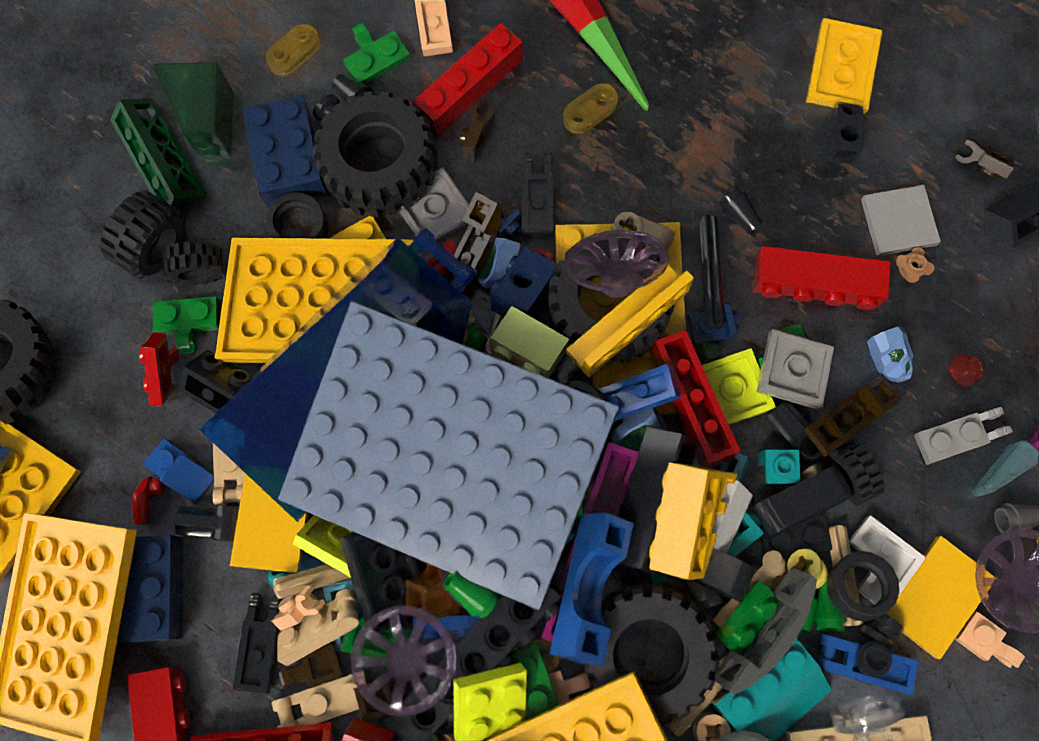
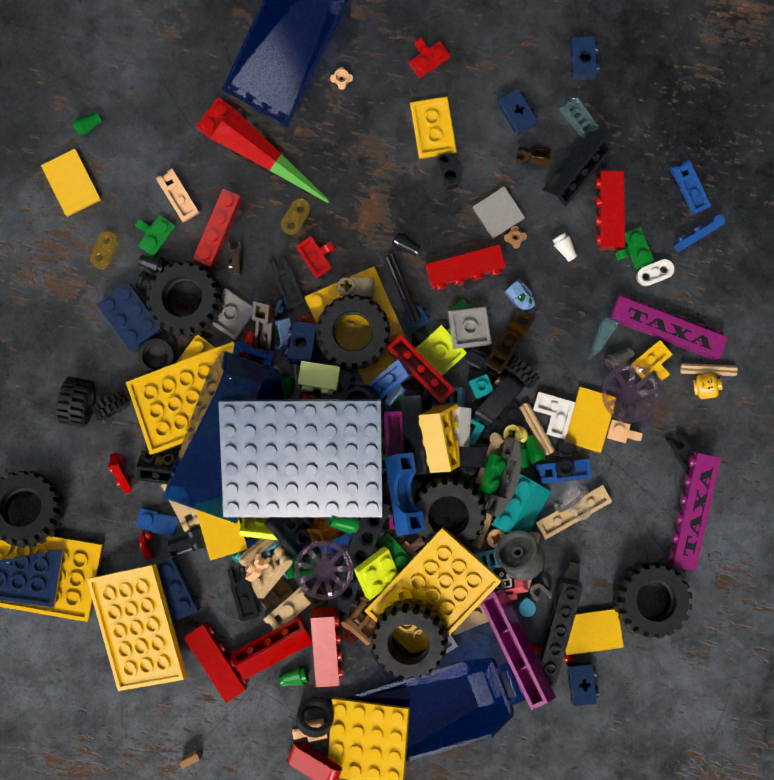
camera: 25 degrees left, 10 degrees up
dark green fence [110,98,207,209] -> none
green plate [153,296,220,355] -> none
clear green slope [154,62,234,162] -> none
wheel [565,230,669,298] -> none
yellow fence [566,264,694,377] -> none
black tyre [827,551,900,621] -> none
light grey hinge [914,407,1013,465] -> none
clear red plate [951,354,983,386] -> none
none -> red plate [295,236,335,279]
none -> dark blue brick [497,89,538,137]
none -> white cone [552,232,578,262]

